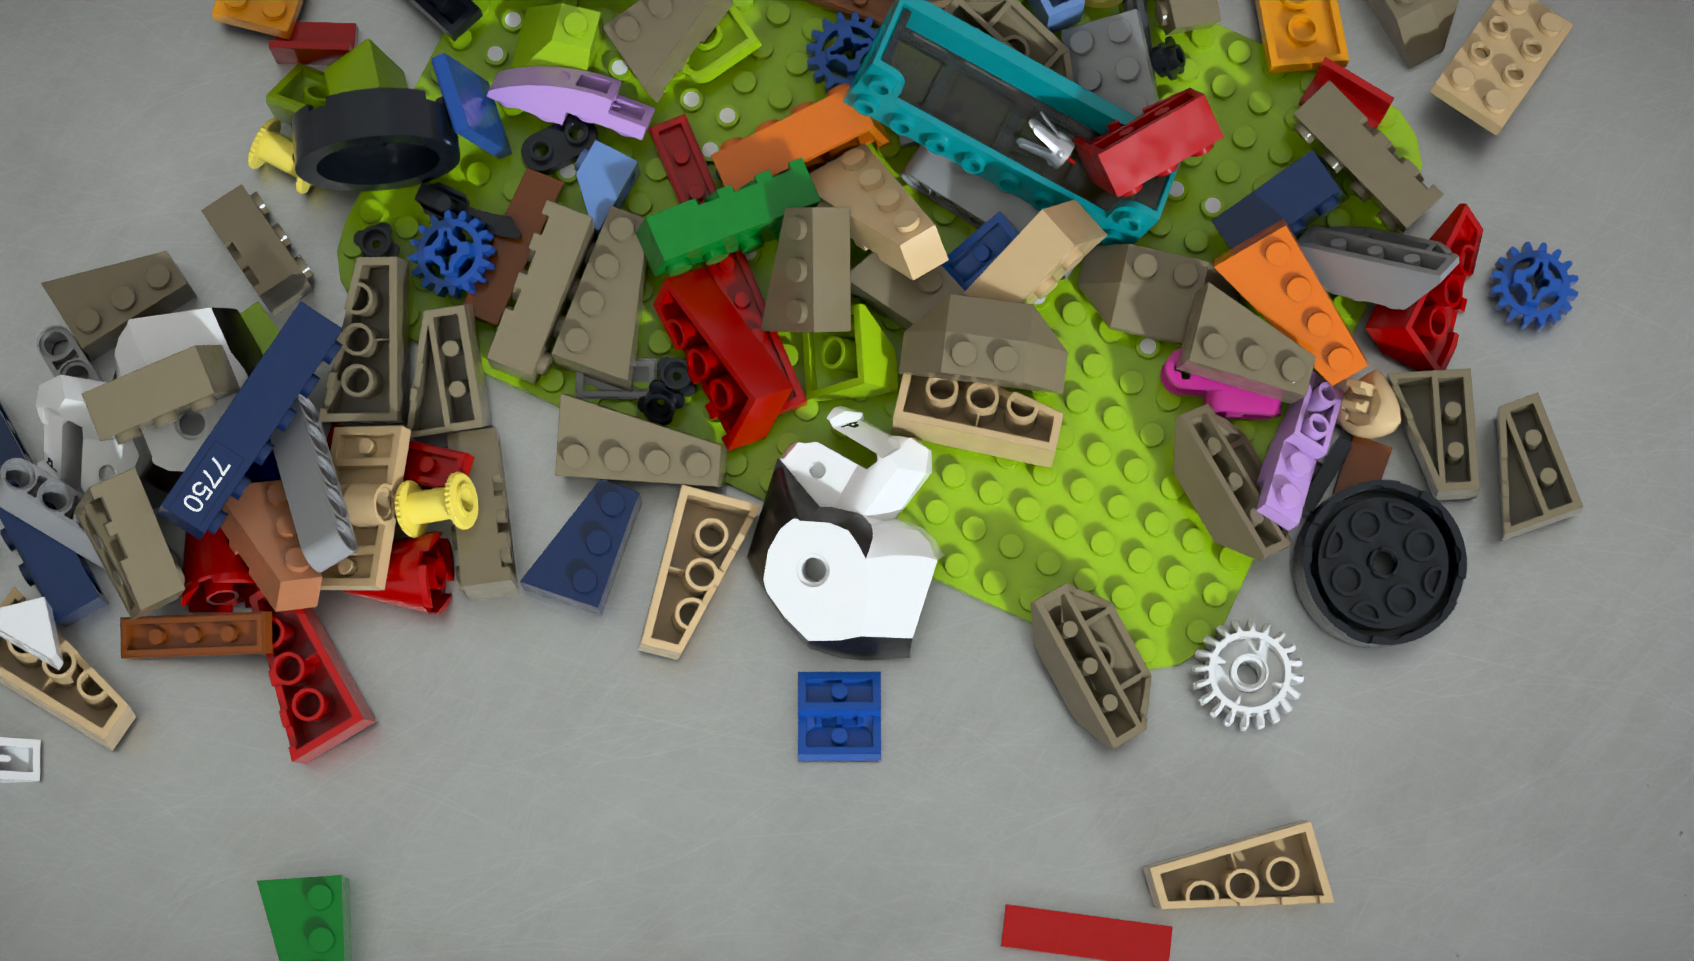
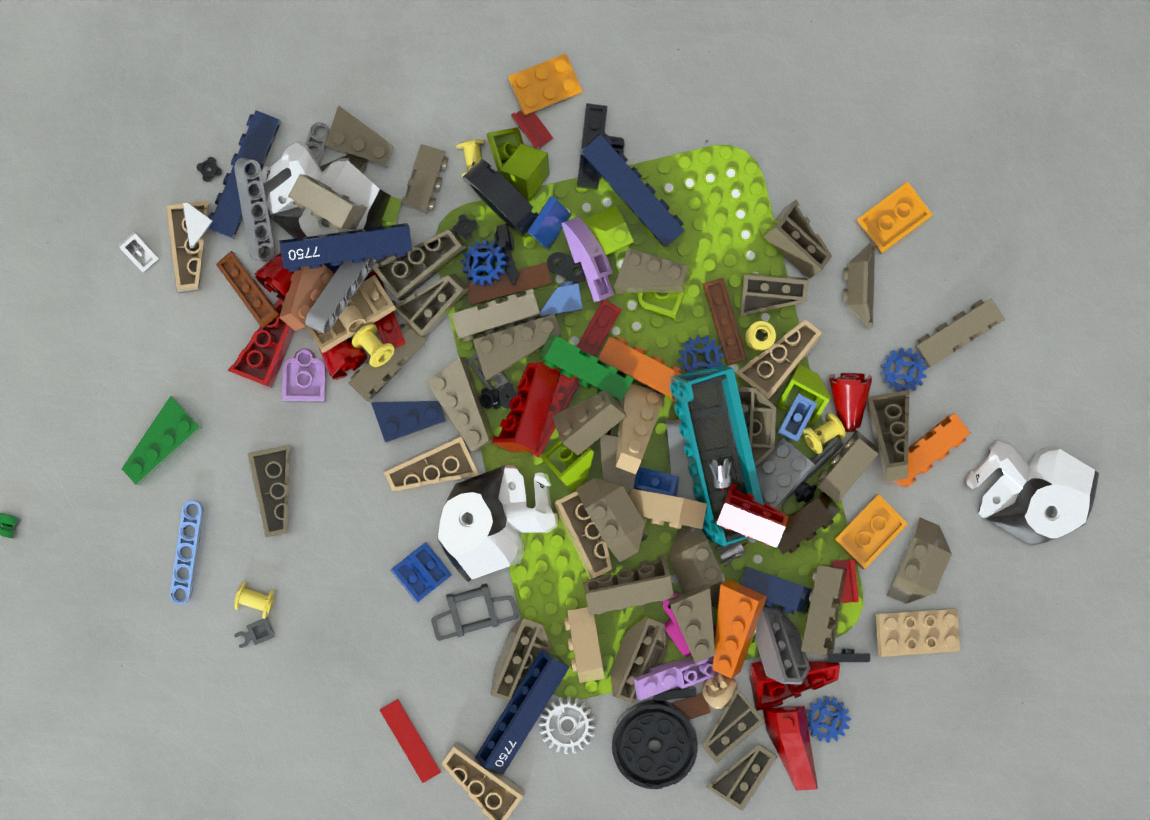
camera: 50 degrees right, 10 degrees up
dark tan wedge [74,467,185,620] -> none
none -> dark tan wedge [248,445,290,538]
none -> lavender plate [282,348,326,402]
none -> dark grey bar [431,583,518,641]
none -> dark blue brick [475,649,570,775]
none -> tan wedge [564,607,605,683]
none -> dark tan wedge [583,554,674,615]
none -> flat silver piece [715,541,747,567]
none -> red wedge [763,705,818,791]
none -> dark brown wedge [777,491,840,554]
none -> black plate [826,649,870,662]

